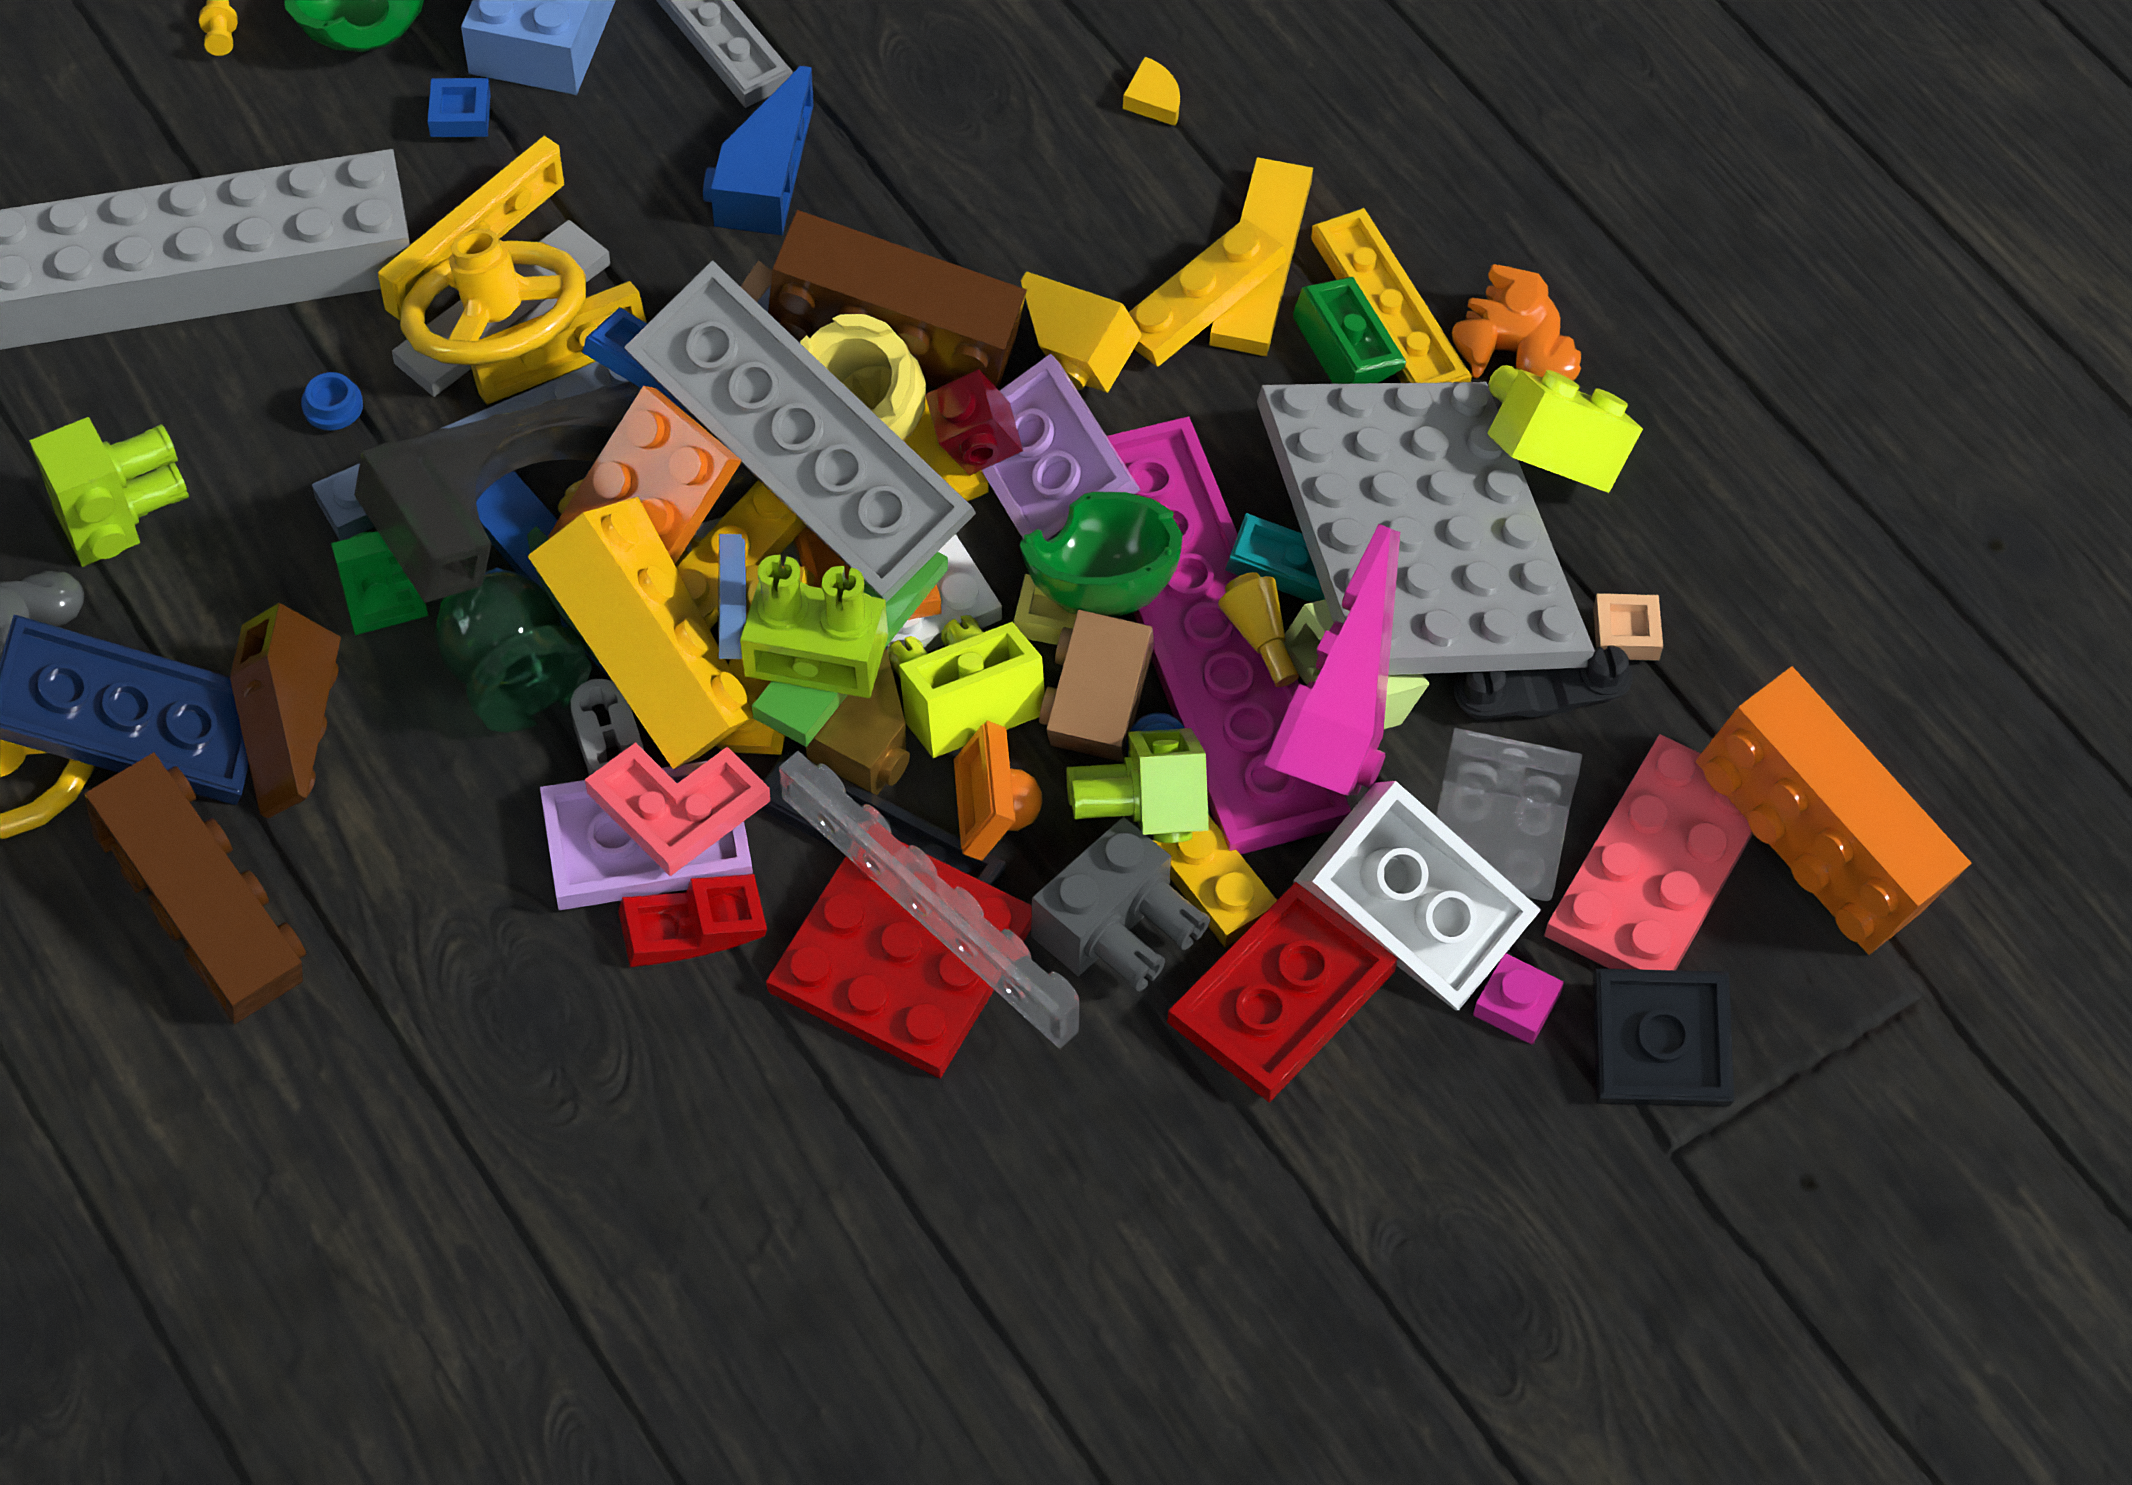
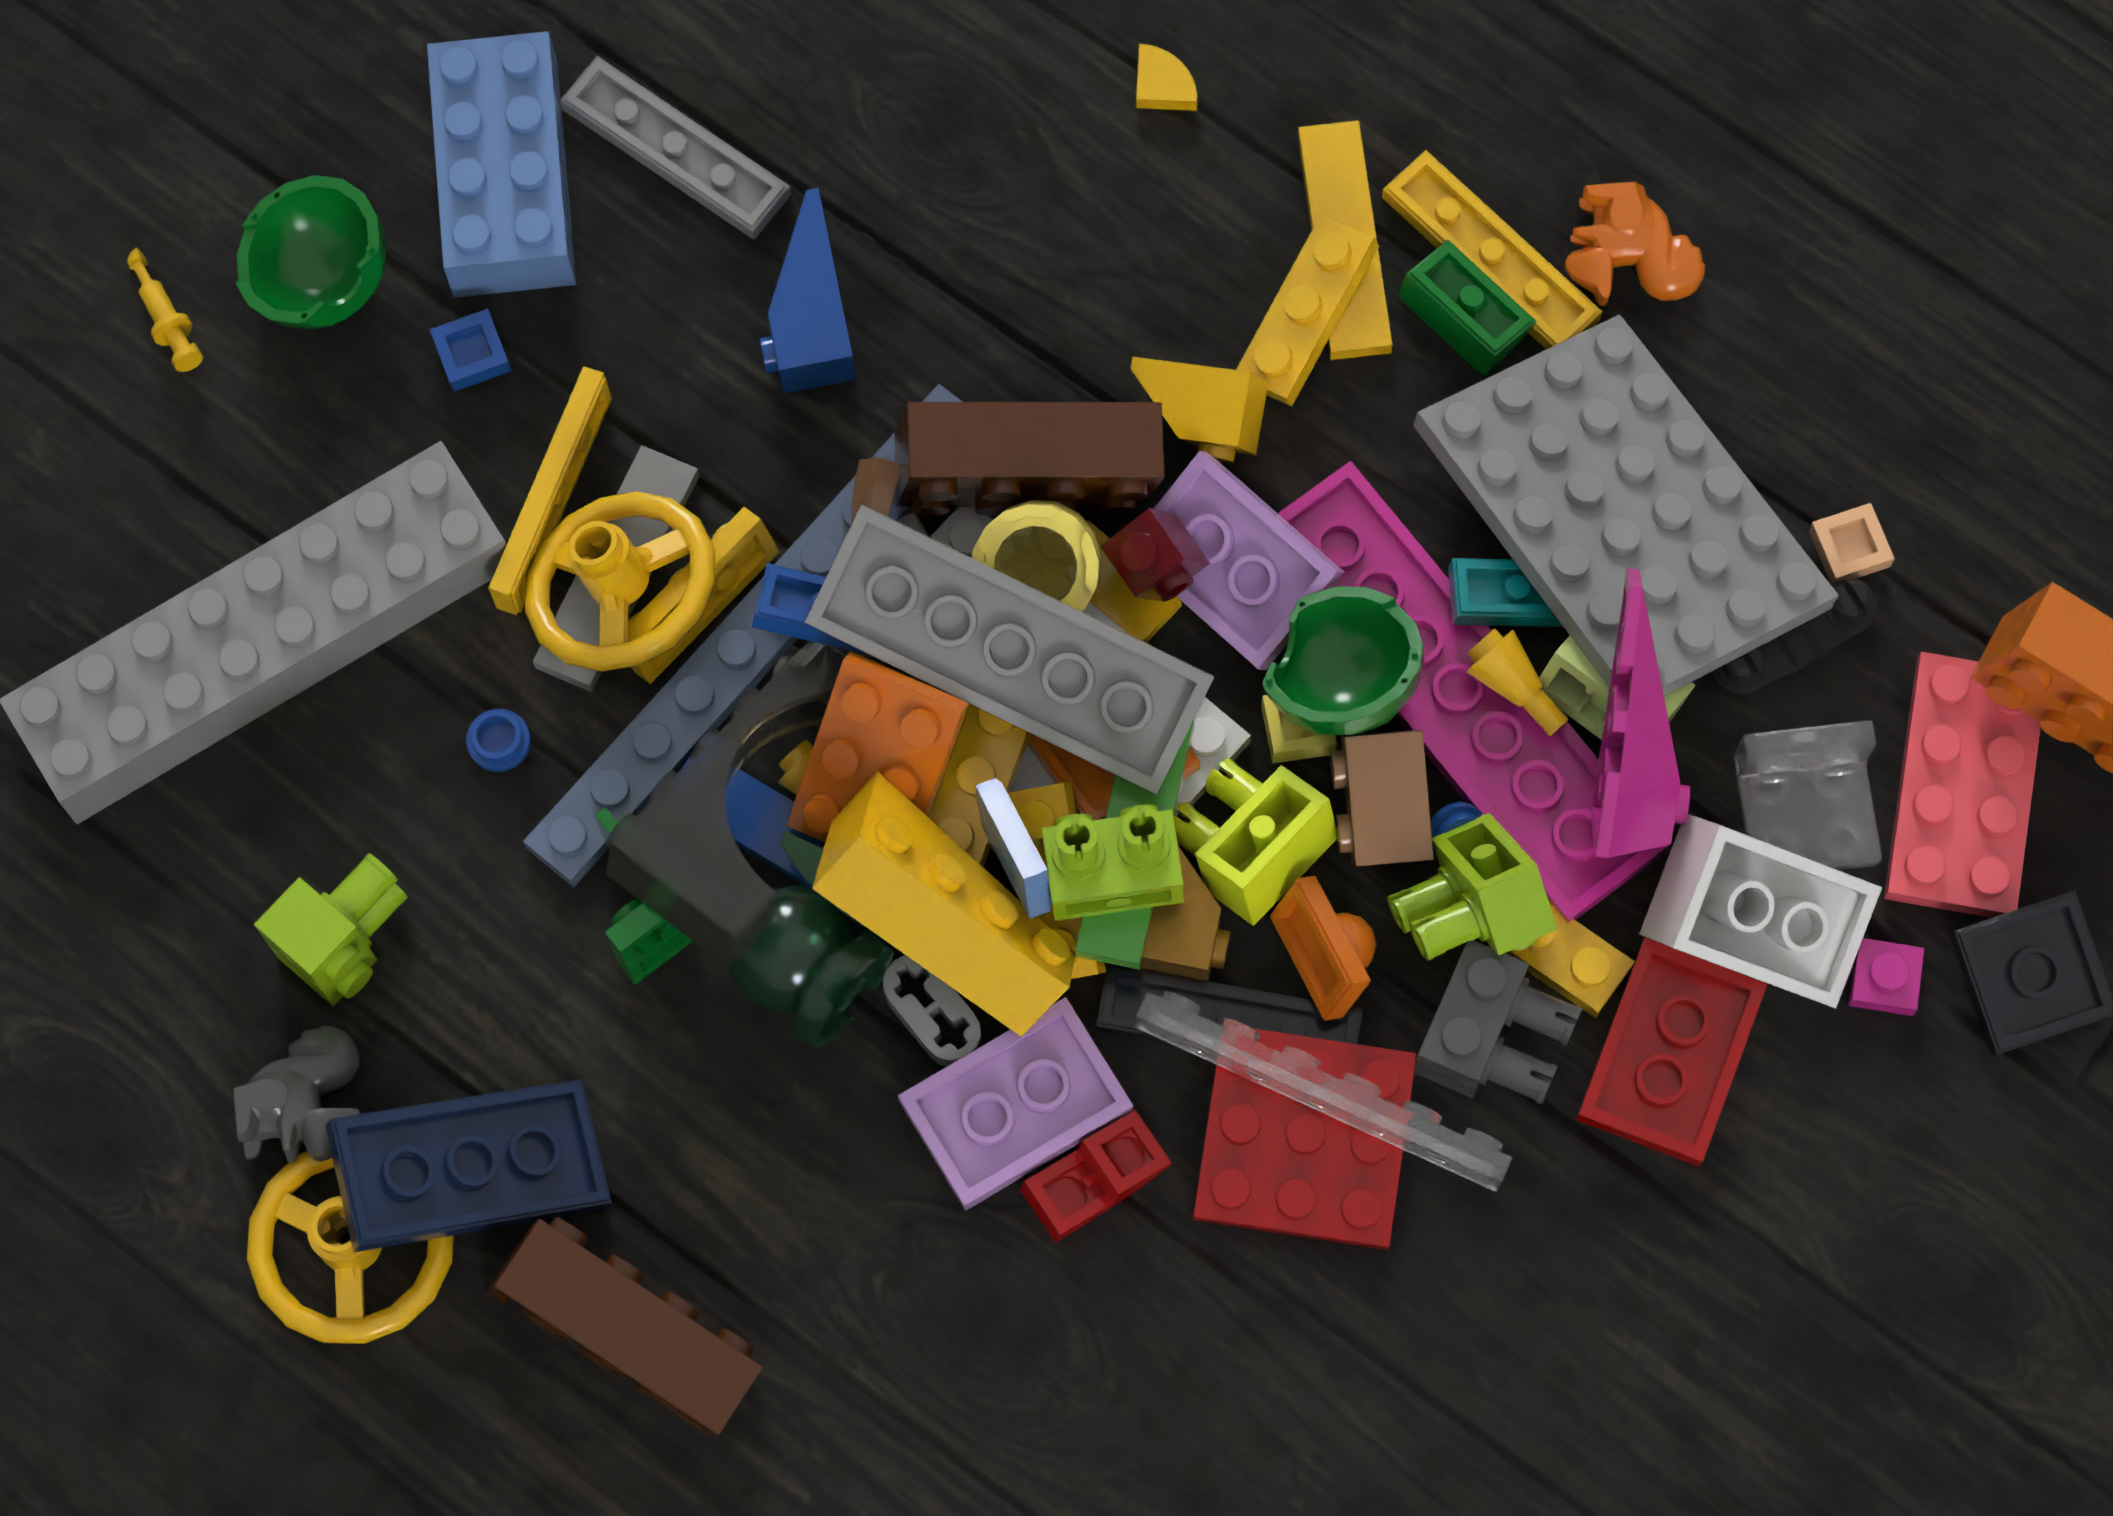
camera: 15 degrees left, 15 degrees up
reddish brown slope [230,603,341,819] -> none
coral plate [585,742,771,876] -> none
neon yellow brick [1487,365,1643,493] -> none

